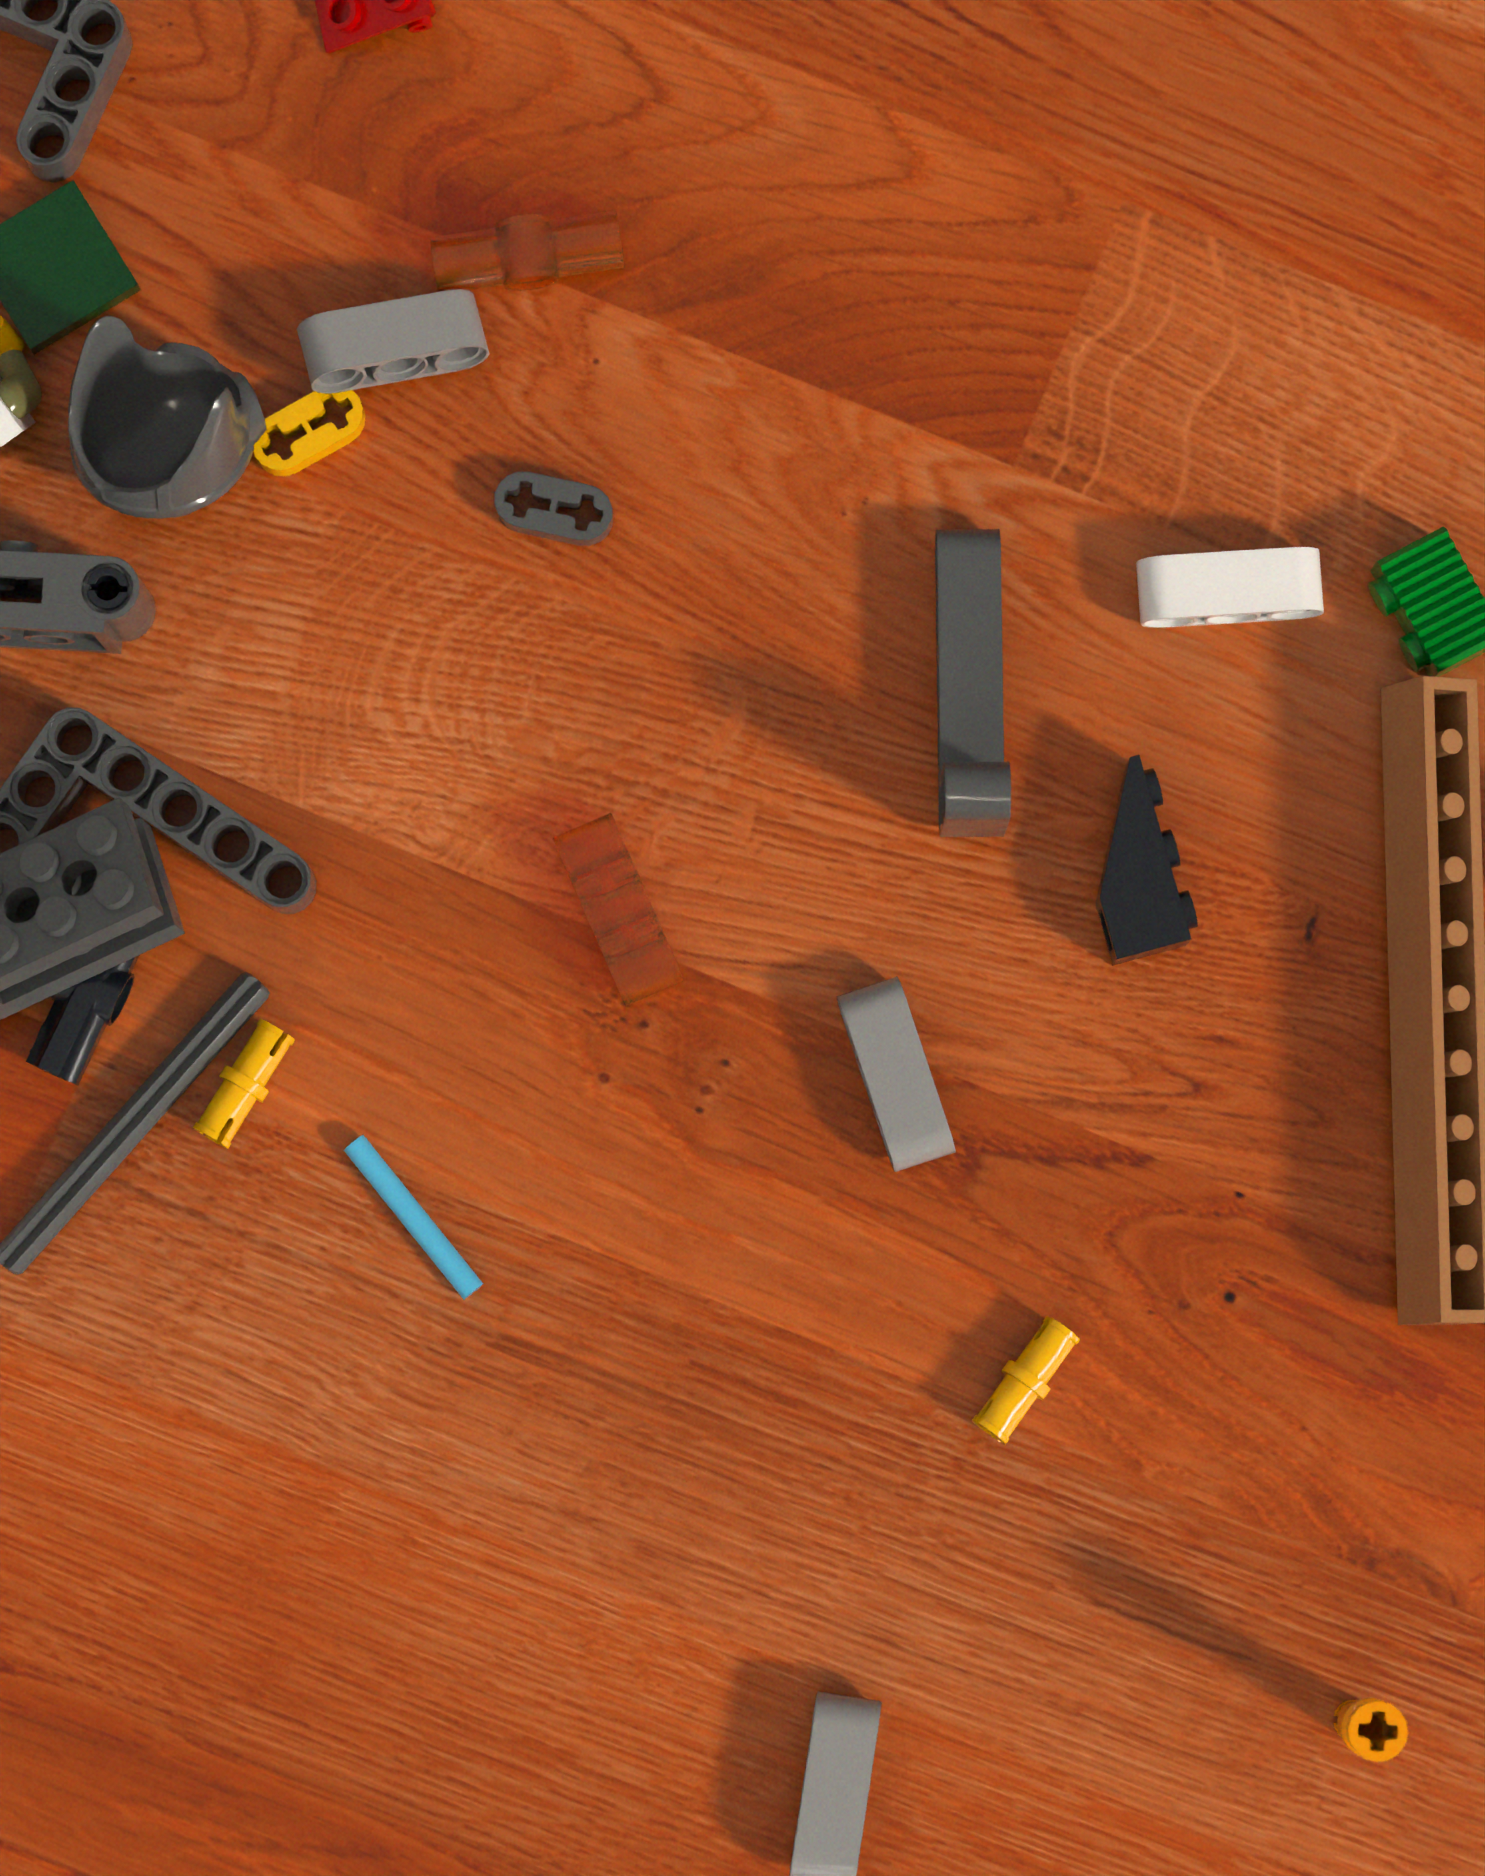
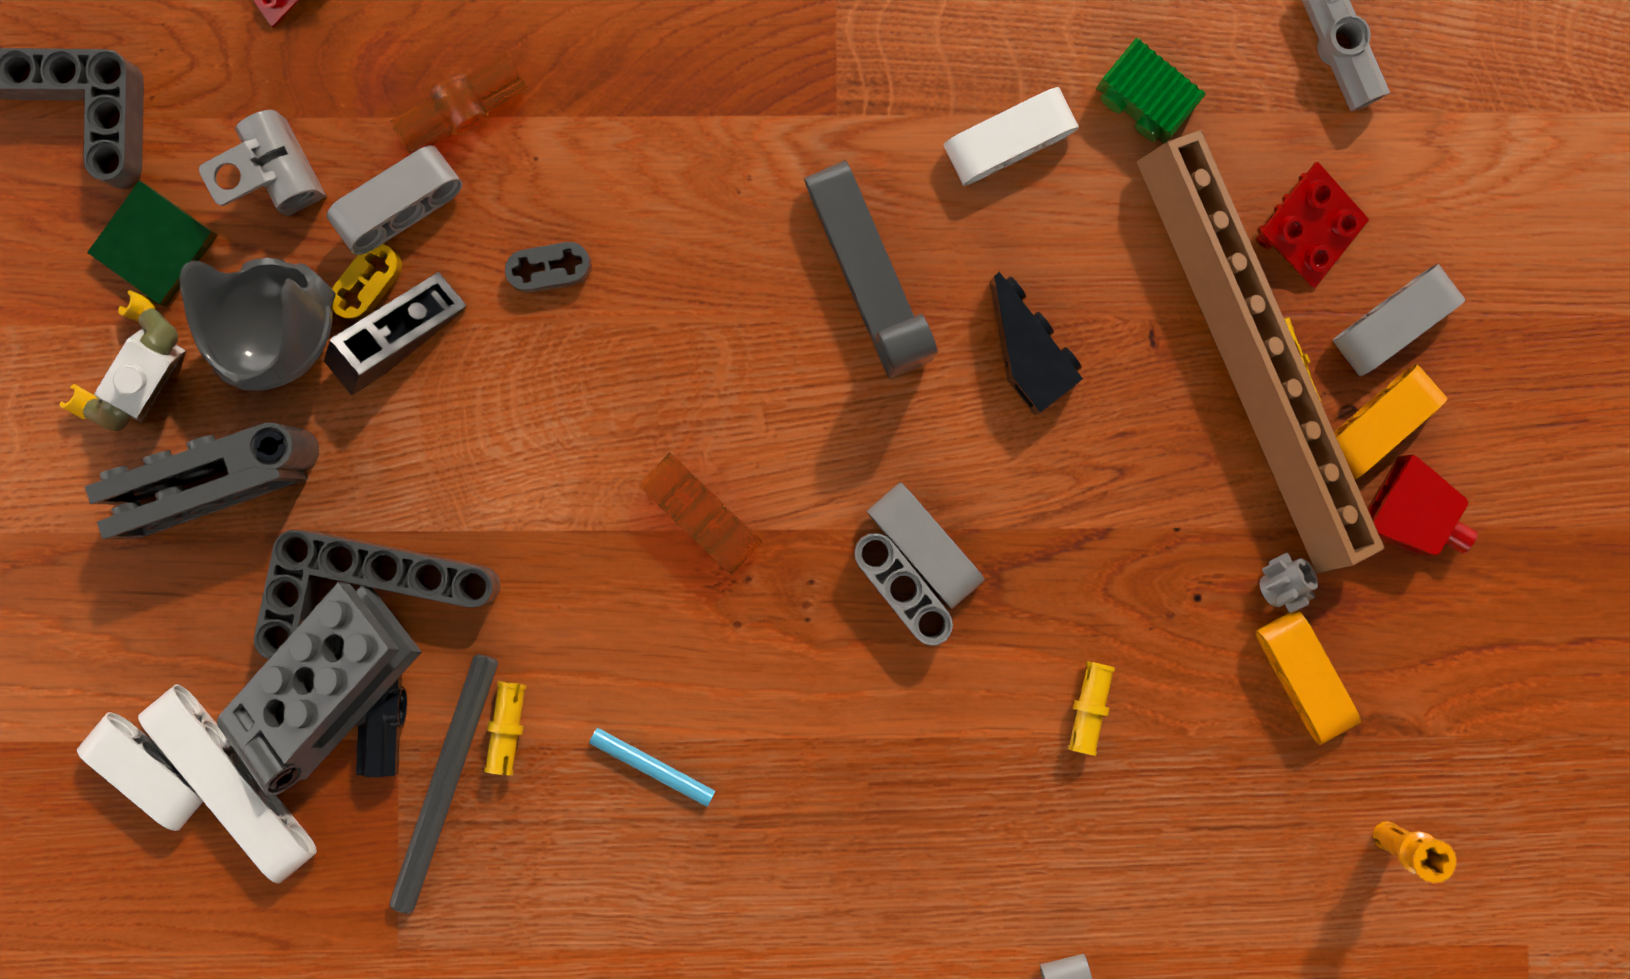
camera: 25 degrees left, 5 degrees up
none -> light grey piece [199,110,327,217]
none -> black slope [323,272,467,395]
none -> light grey beam [854,533,953,645]
none -> light orange beam [1255,610,1361,745]
none -> light grey gear [1260,553,1318,613]

